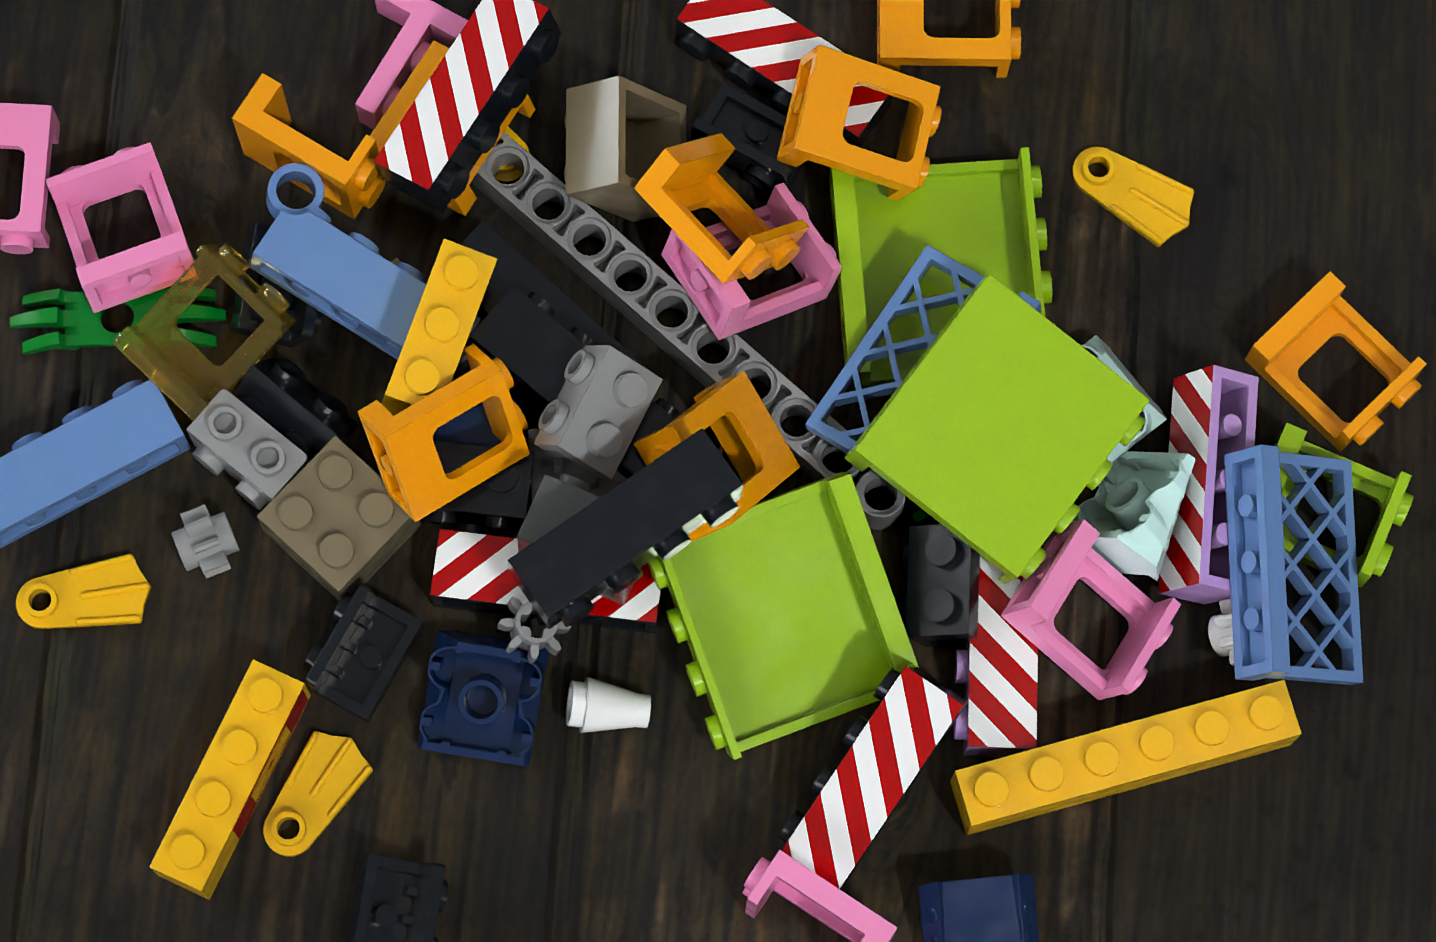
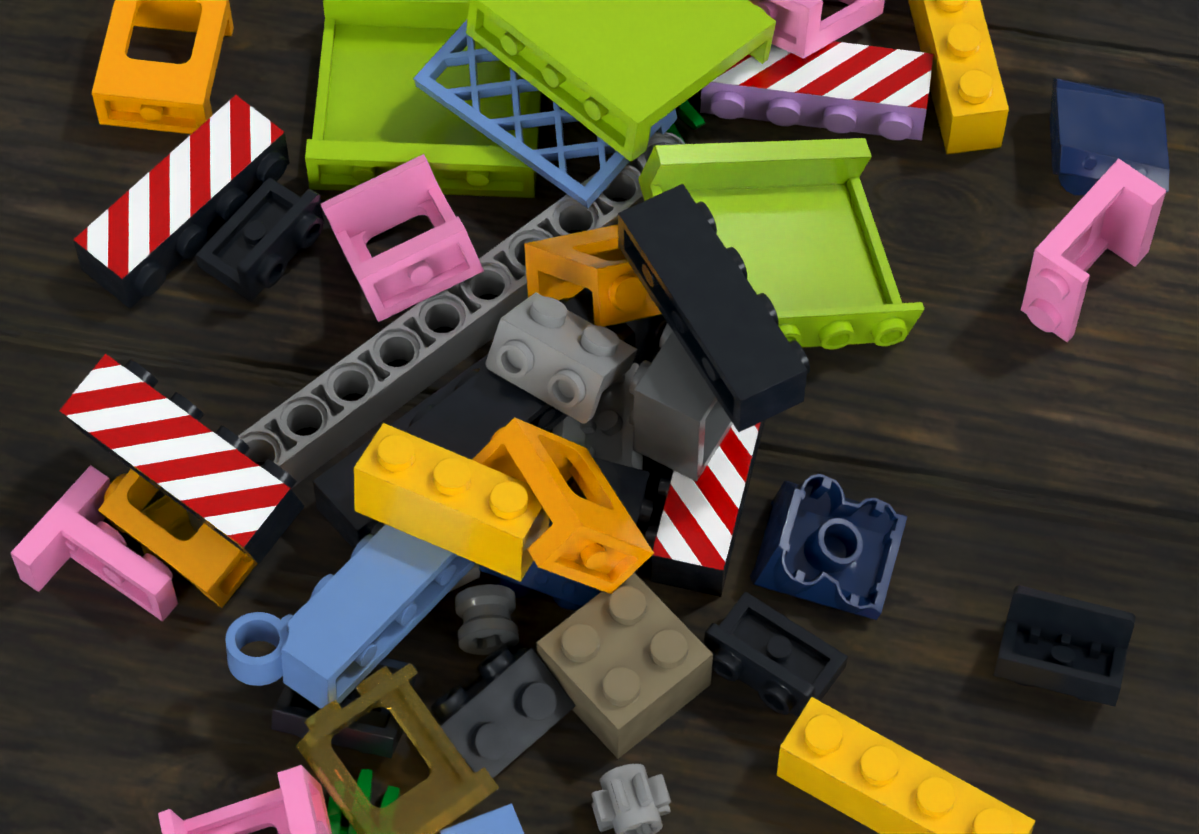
camera: 80 degrees left, 15 degrees down
light grey bracket [186,389,308,510] -> none
light orange window [232,73,385,219] -> none
yellow piece [263,731,373,857] -> none
light grey gear [497,597,571,664] -> none
dark tan piece [564,76,686,222] -> none
white cone [566,676,651,733] -> none
light orange window [634,133,810,284] -> none
light orange window [776,45,942,201] -> none
brick [778,663,968,890] -> none
black bracket [901,524,980,647] -> none
none -> dark grey wheel [455,584,519,655]

